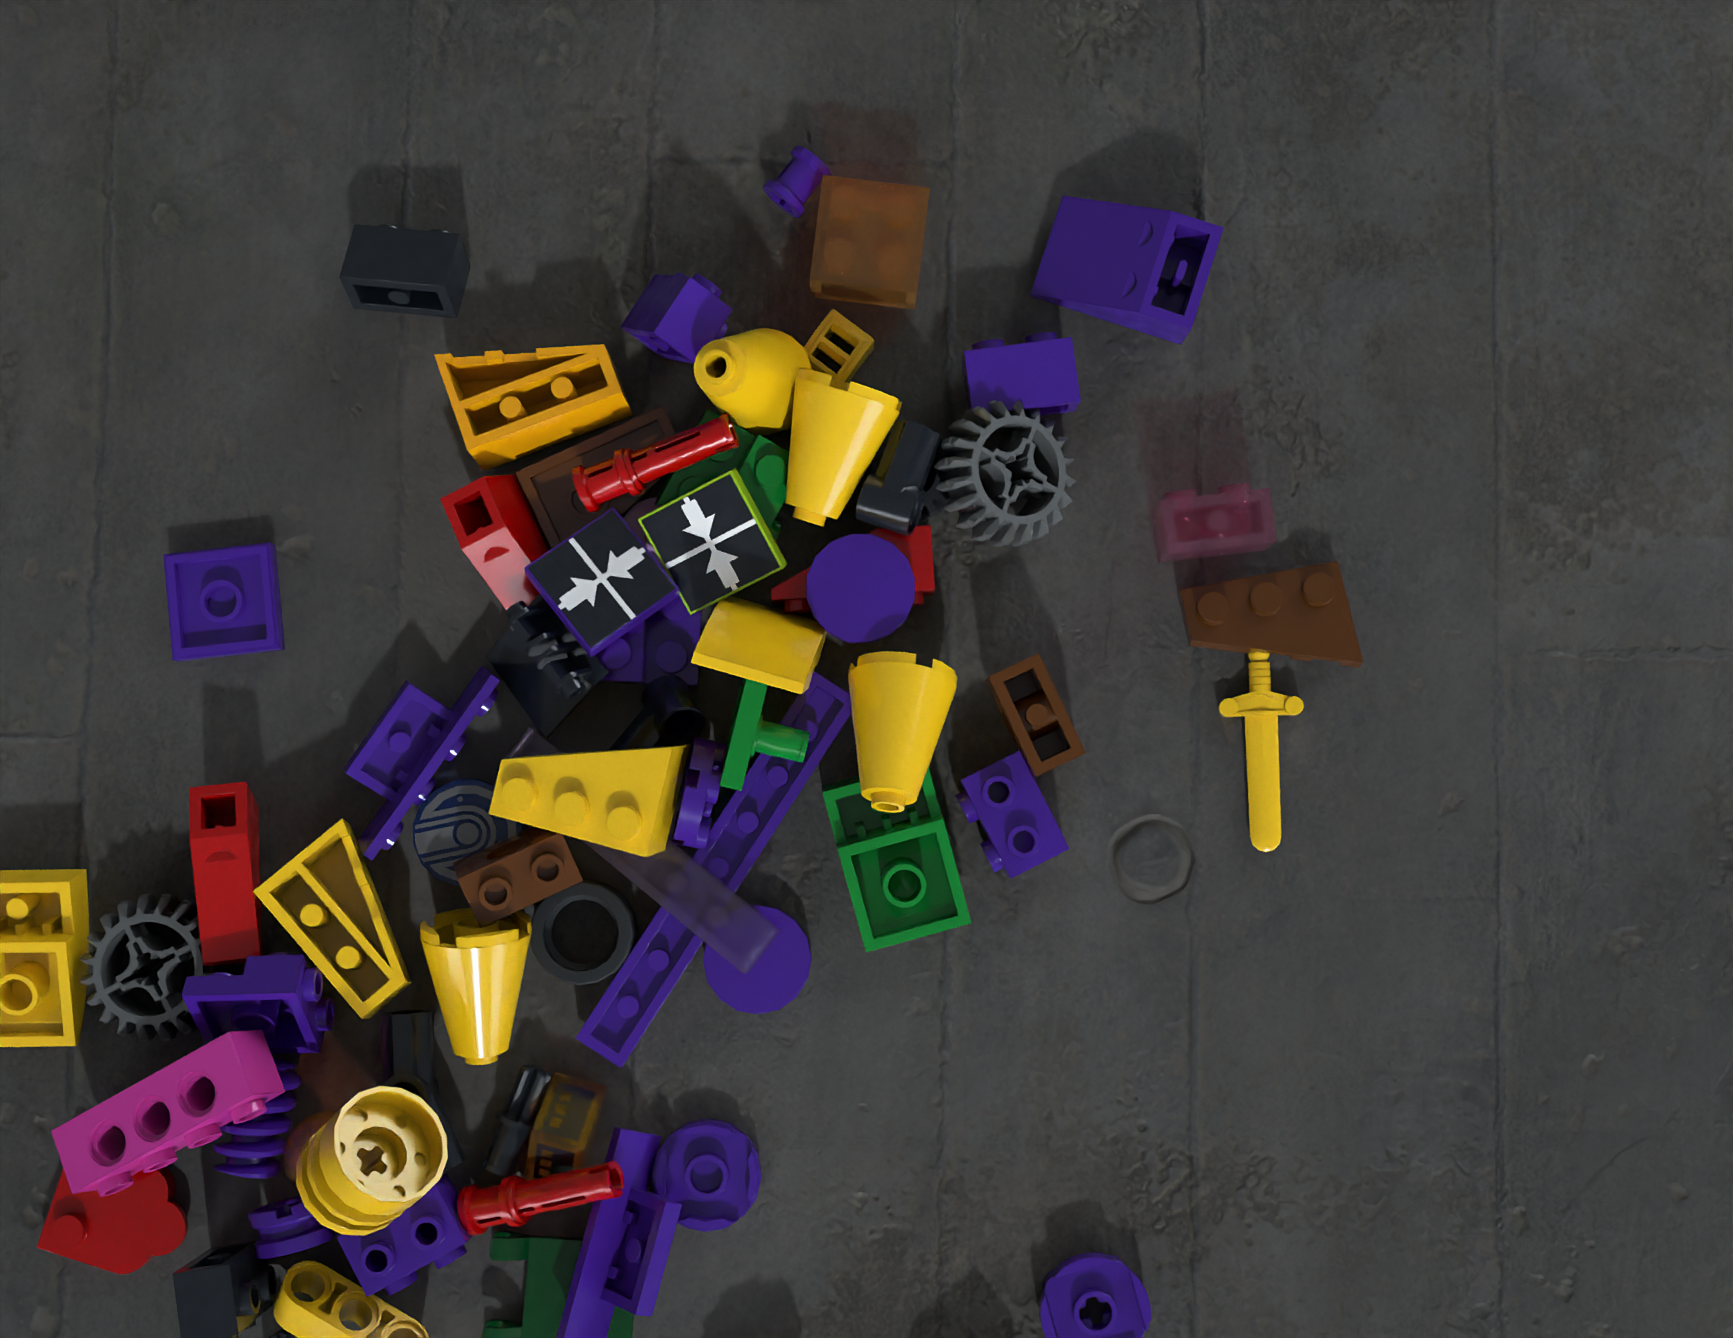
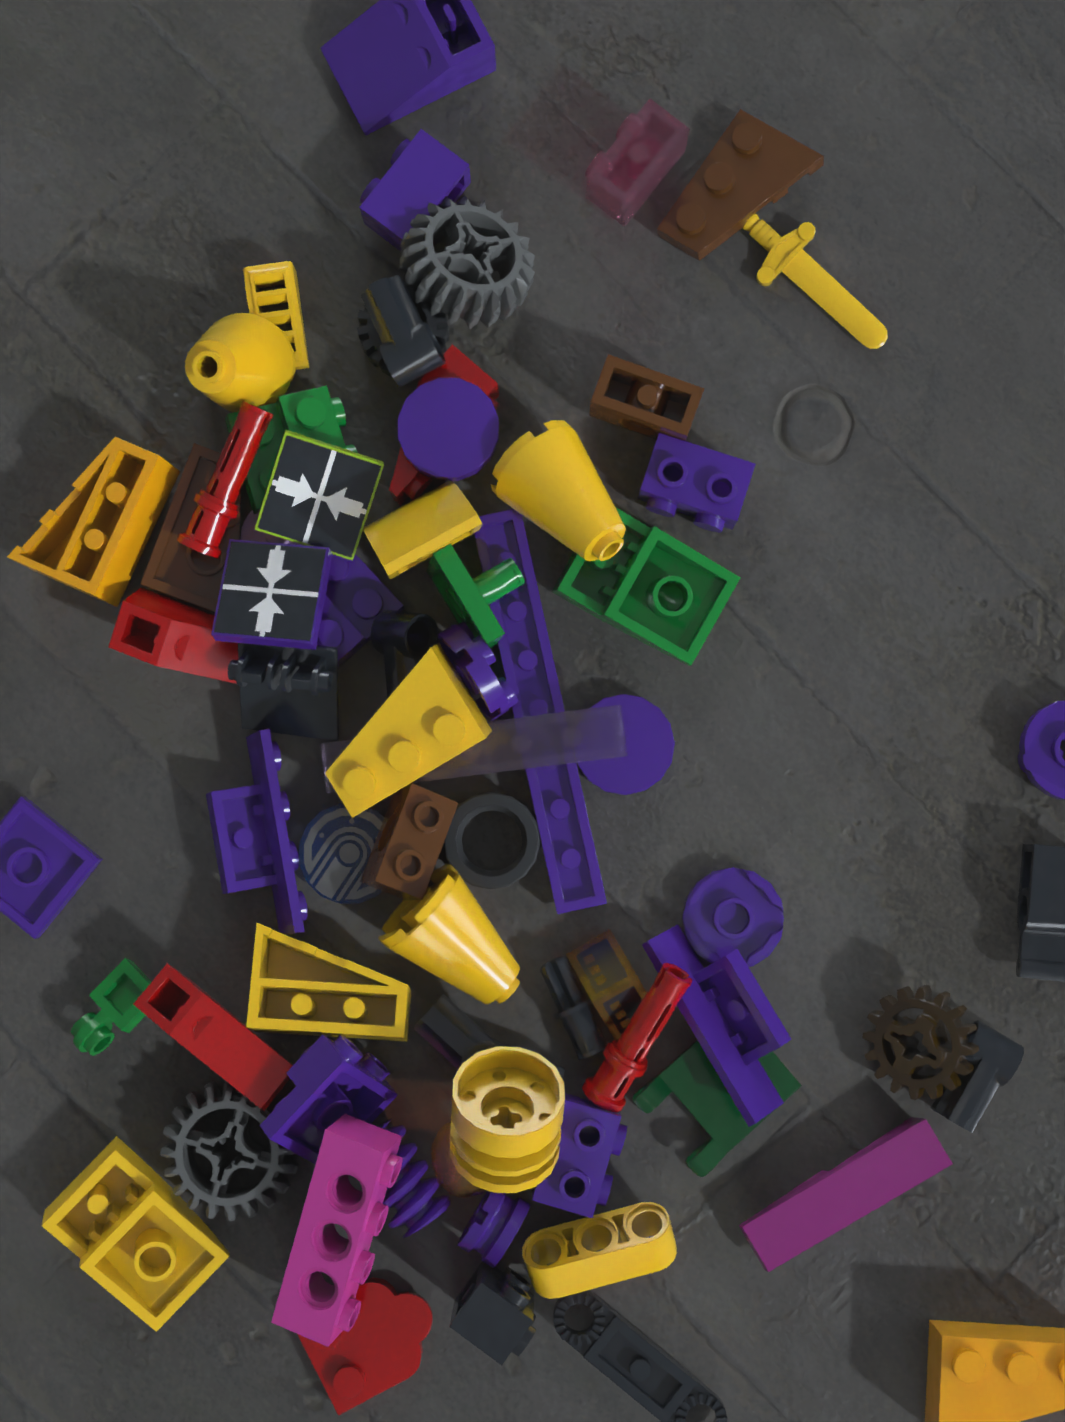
camera: 40 degrees left, 0 degrees up
dark purple brick [620,272,733,364] -> none
dark purple bush [763,145,832,218] -> none
yellow cone [785,368,902,527] -> none
clear orange piece [809,175,930,310] -> none
none -> green plate [71,958,152,1056]

